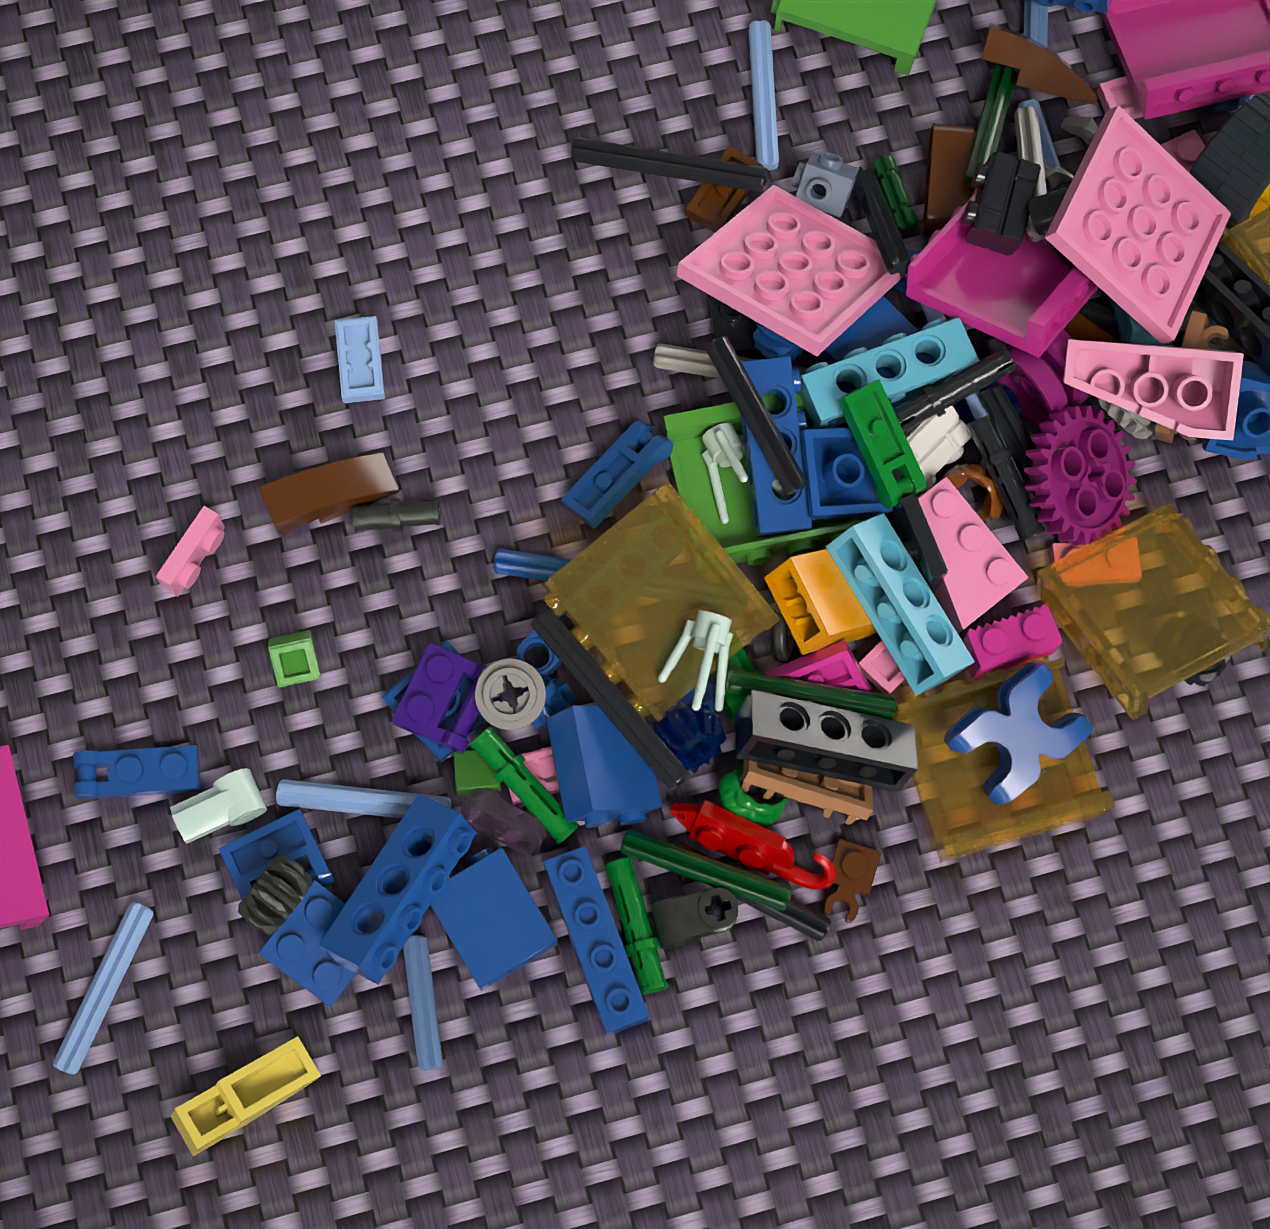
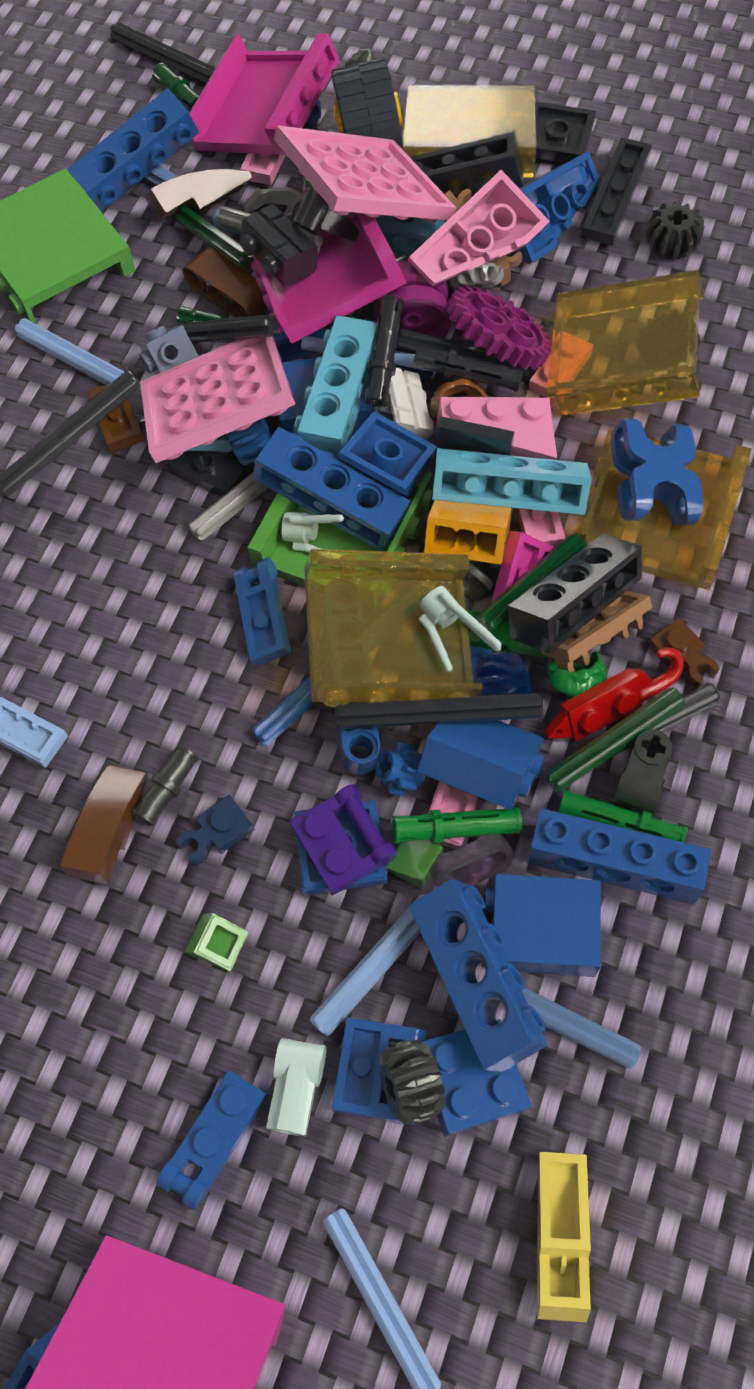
camera: 45 degrees left, 10 degrees down
bright pink plate [156,506,225,597] -> none
light grey gear [475,659,546,730] -> none
black axle [706,336,807,495] -> none
green plate [837,379,926,509] -> none
dark pink brick [962,604,1062,681] -> none
none -> dark blue plate [176,794,255,866]

